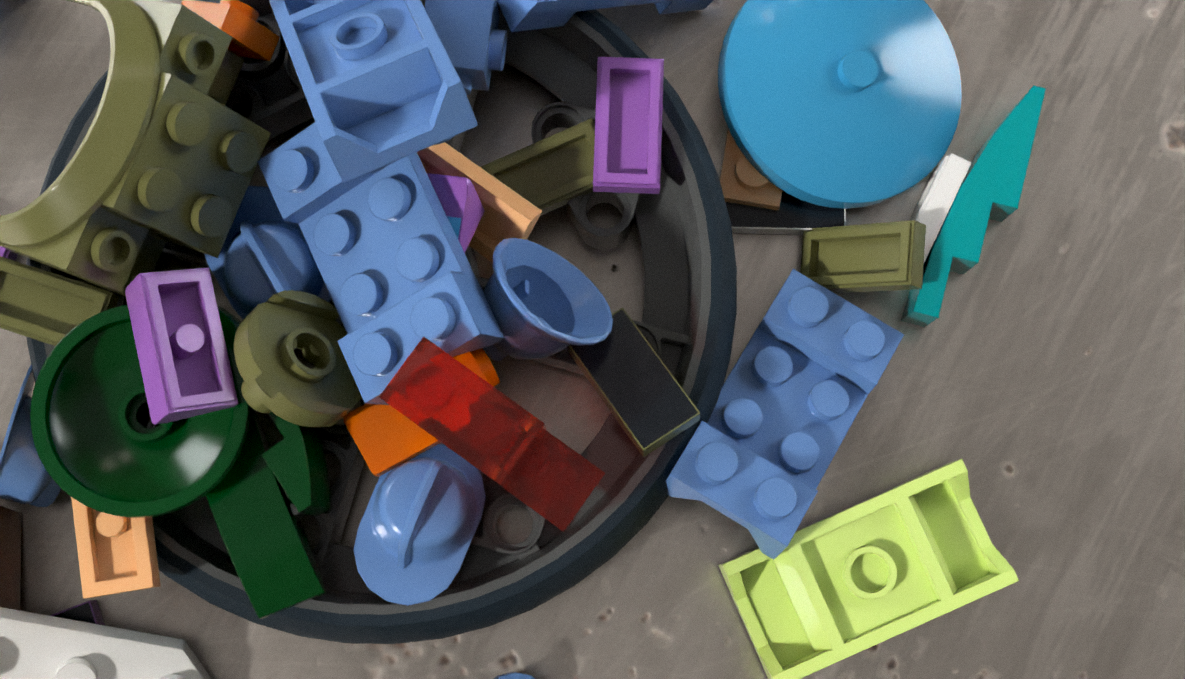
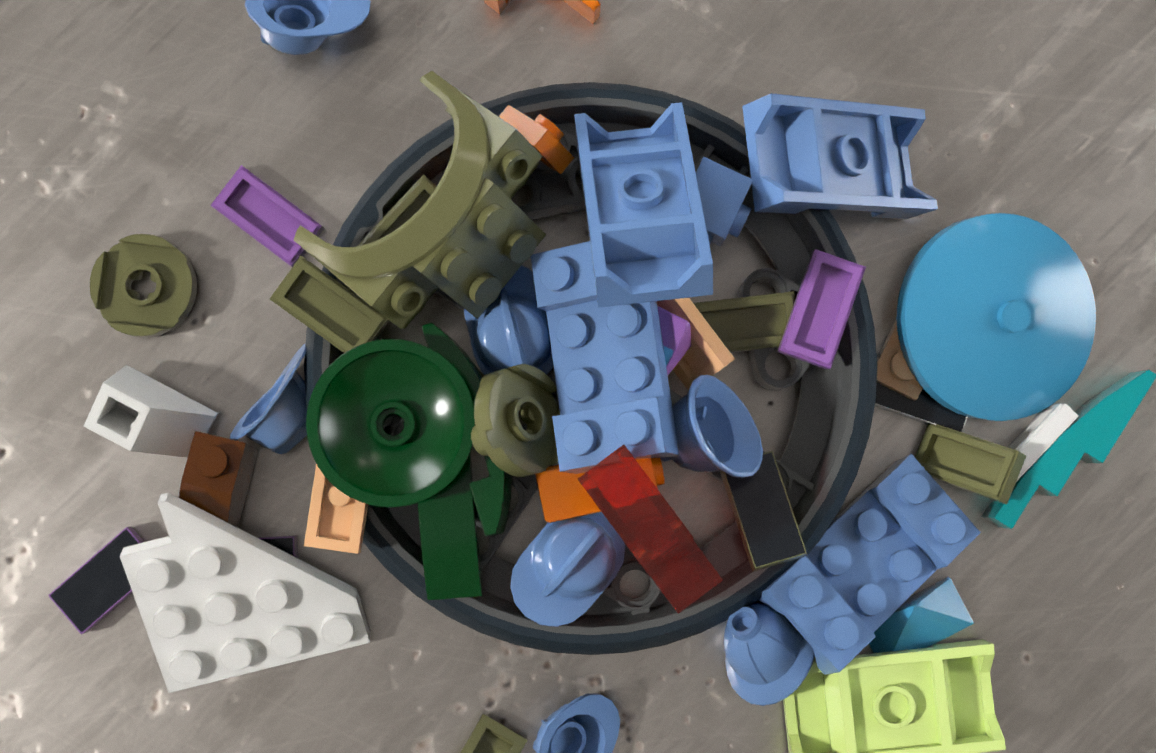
camera: 20 degrees right, 5 degrees up
medium lavender slope [125,267,238,425] -> none
none -> medium blue hat [723,602,815,706]
none -> dark azure slope [868,577,974,653]

